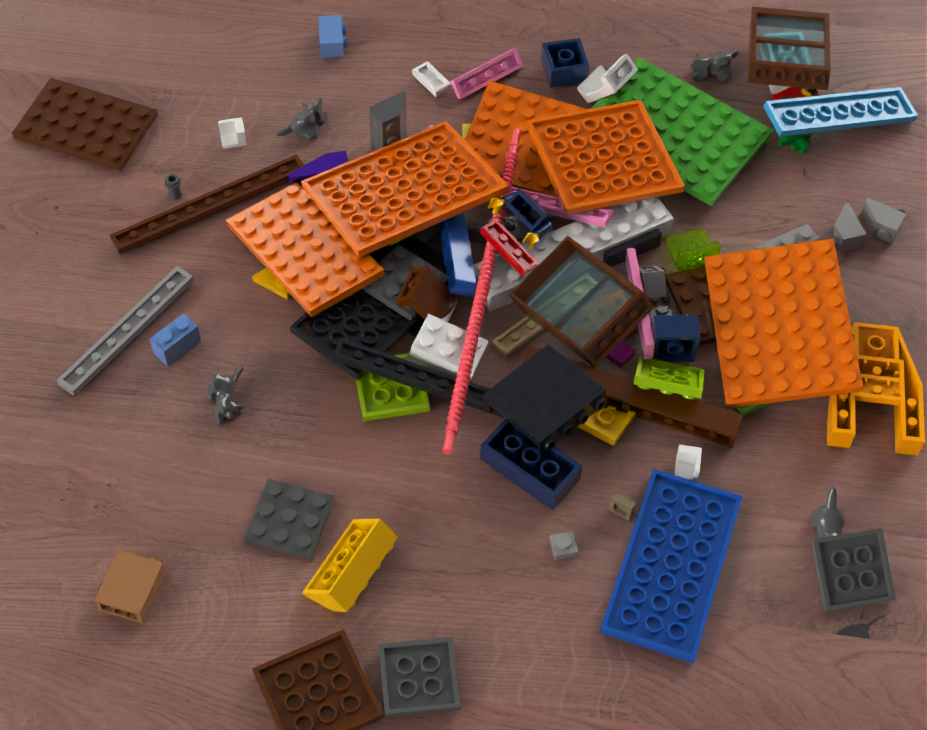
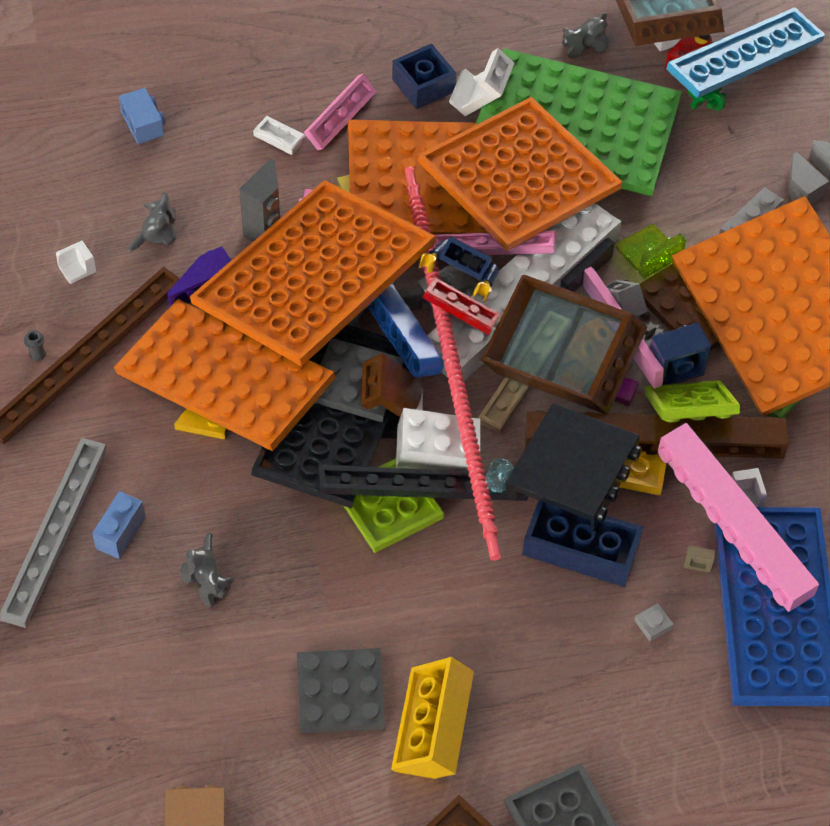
camera: 20 degrees left, 0 degrees up
none -> clear light blue wheel [485,459,514,492]
none -> bright pink brick [658,423,819,612]

